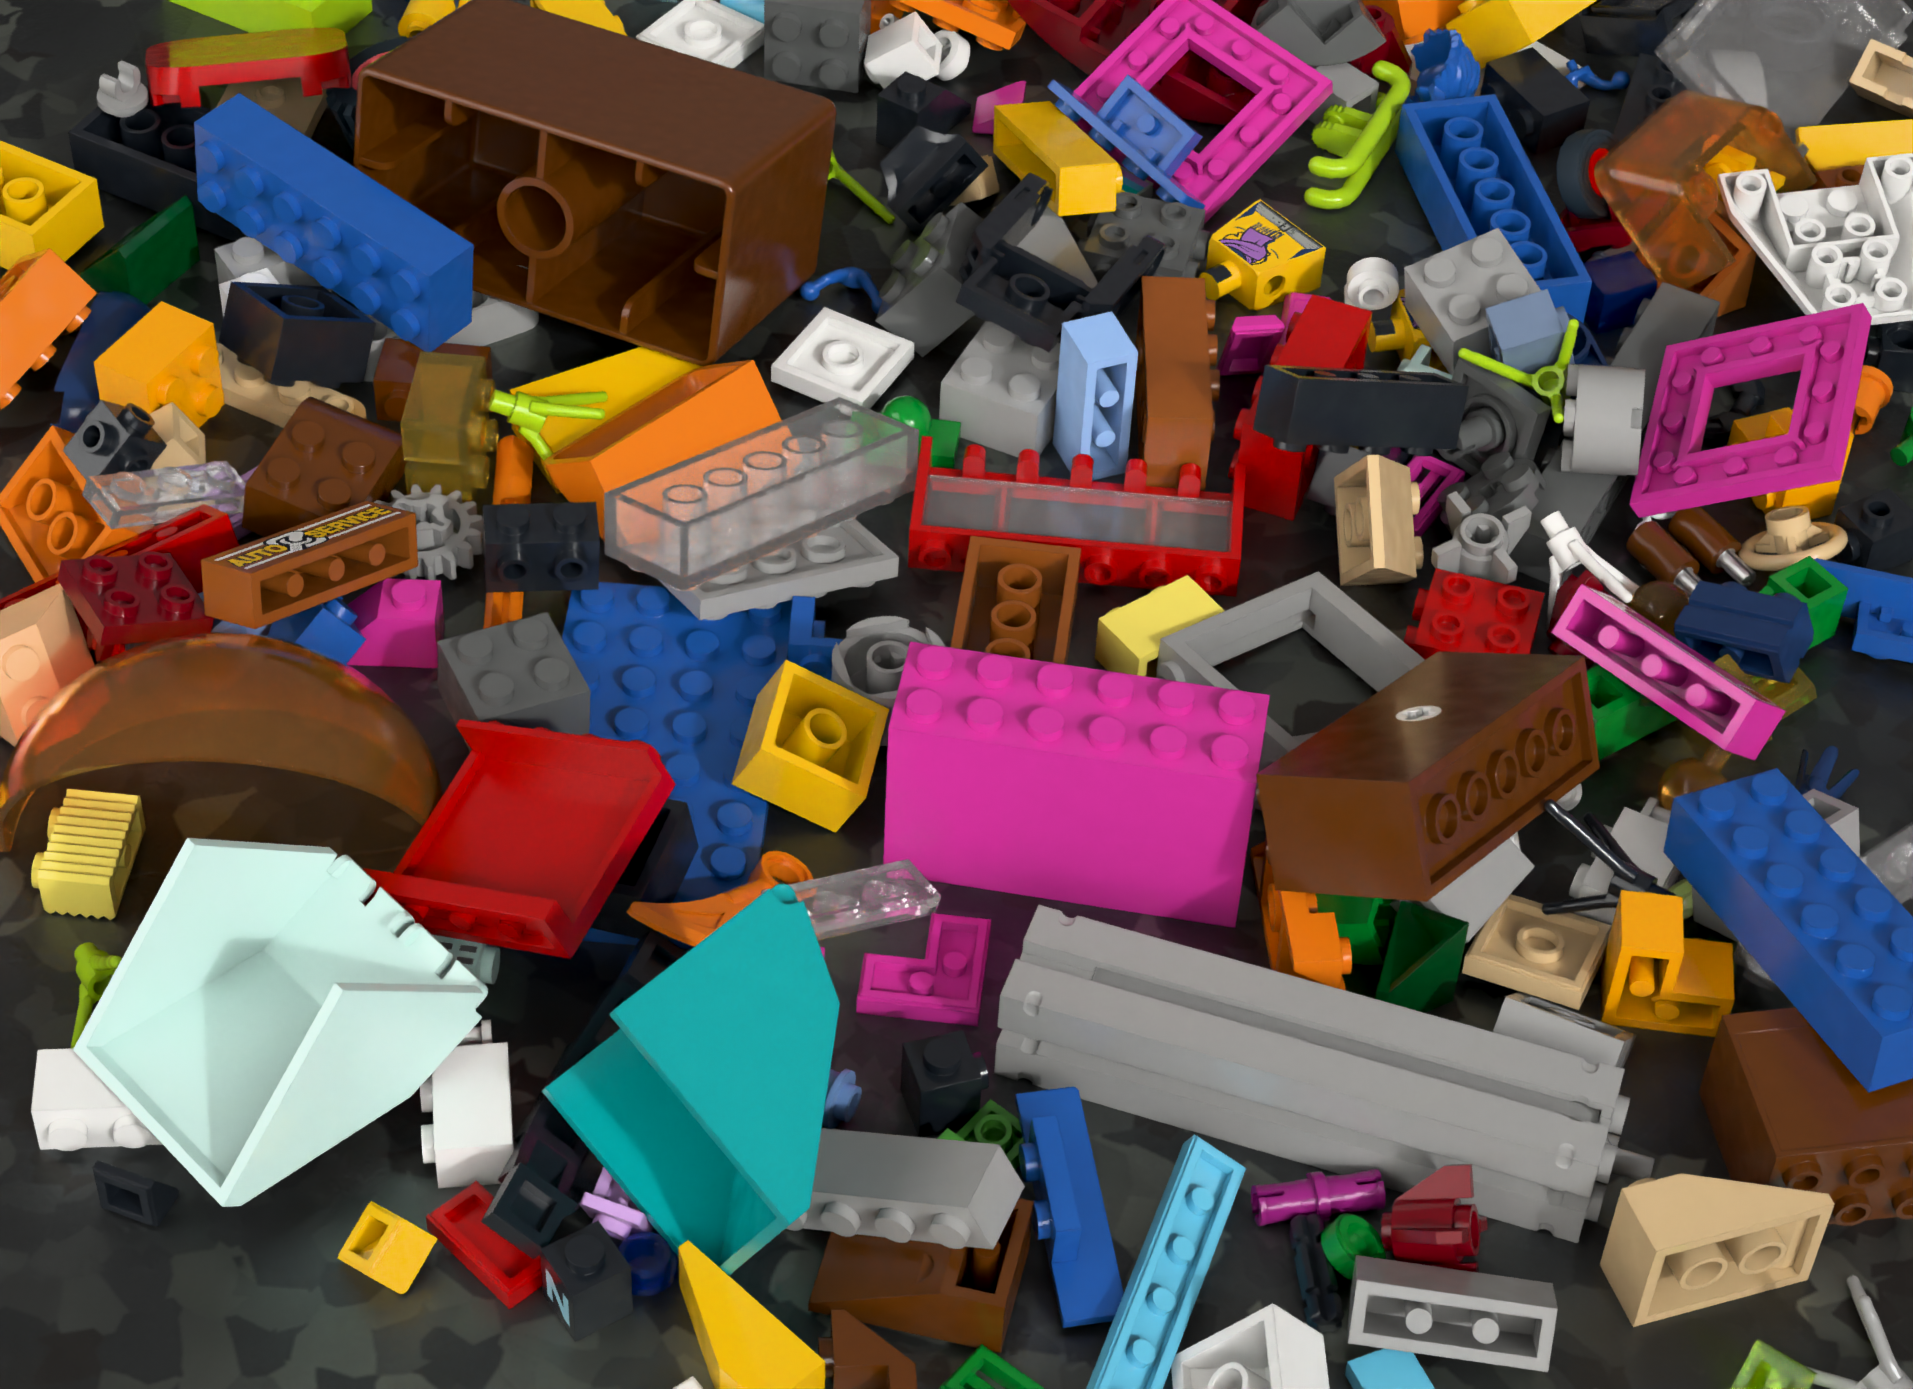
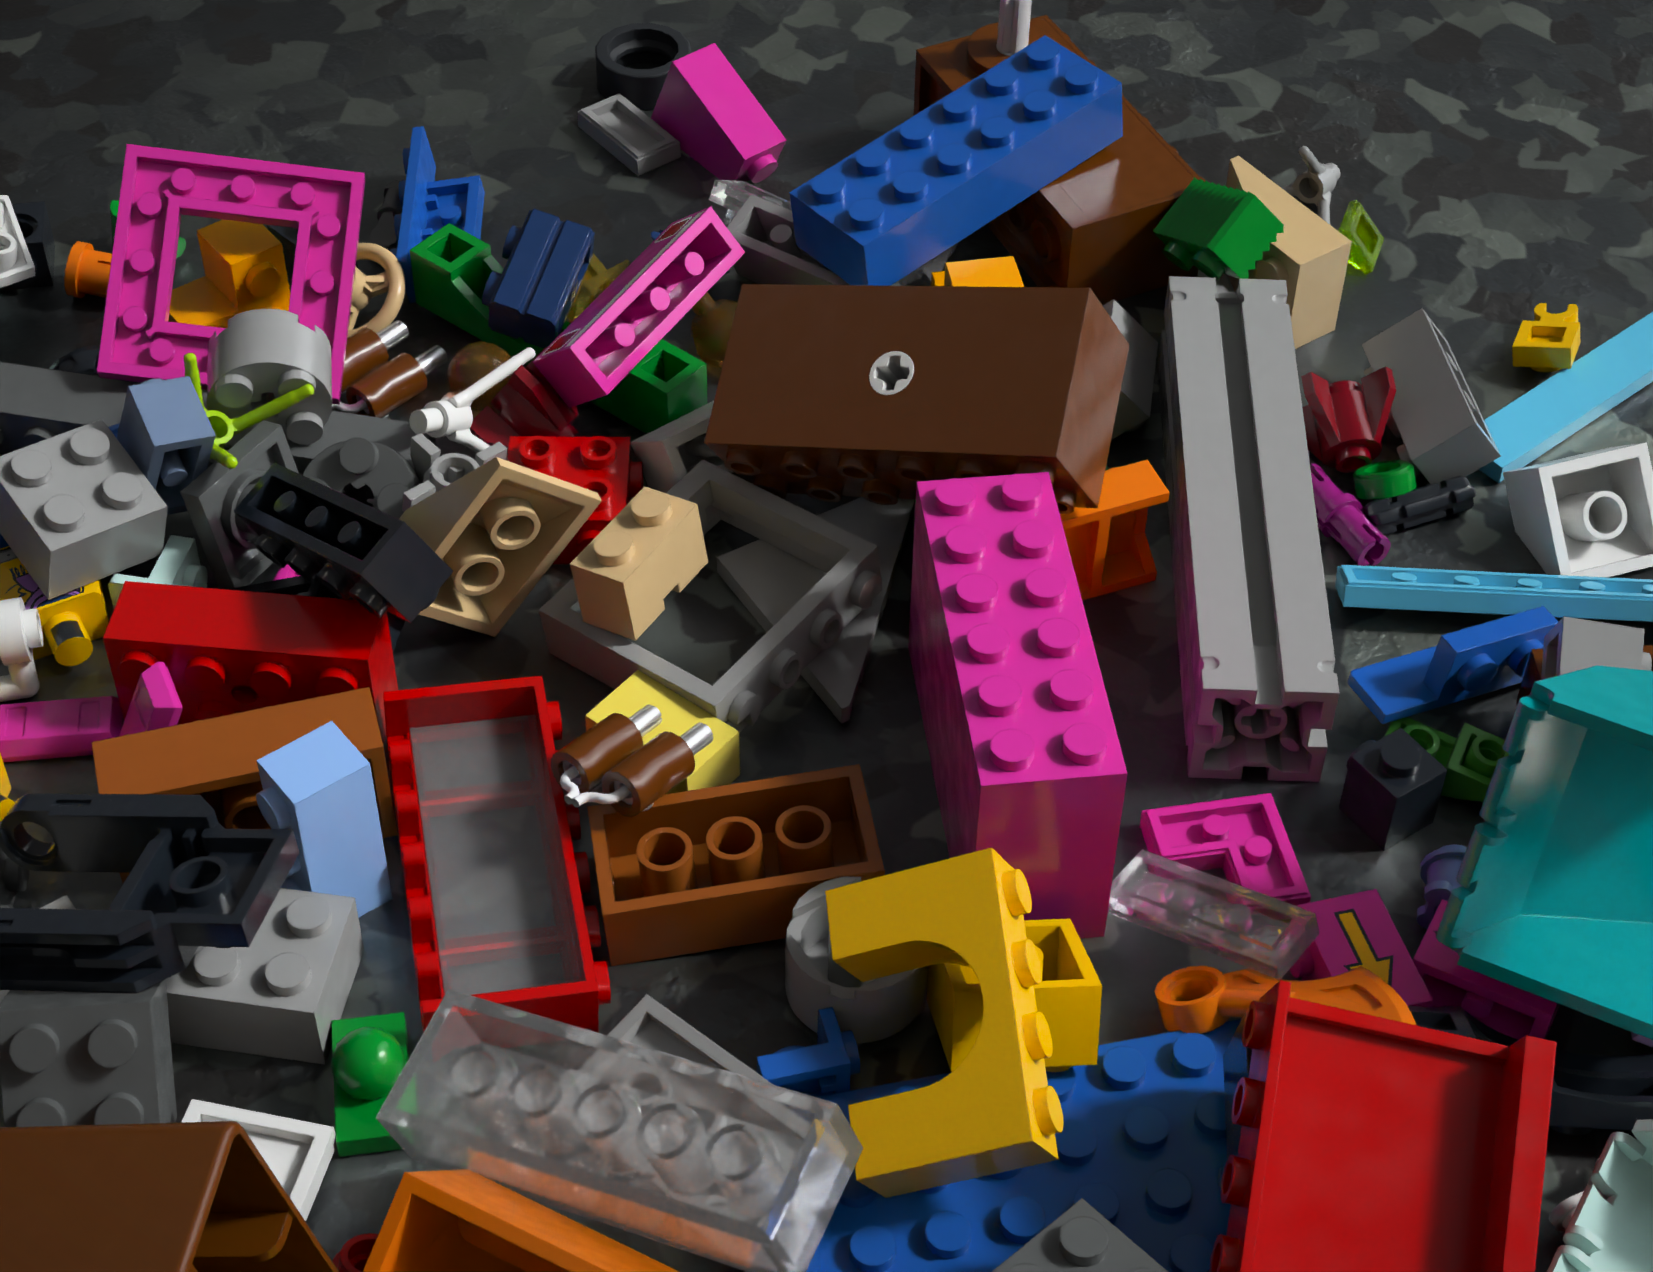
camera: 105 degrees left, 0 degrees up
none -> reddish brown piece [551,704,713,817]
none -> tan brick [570,487,708,641]
none -> yellow arch [825,847,1064,1198]
none -> green brick [1153,177,1284,281]

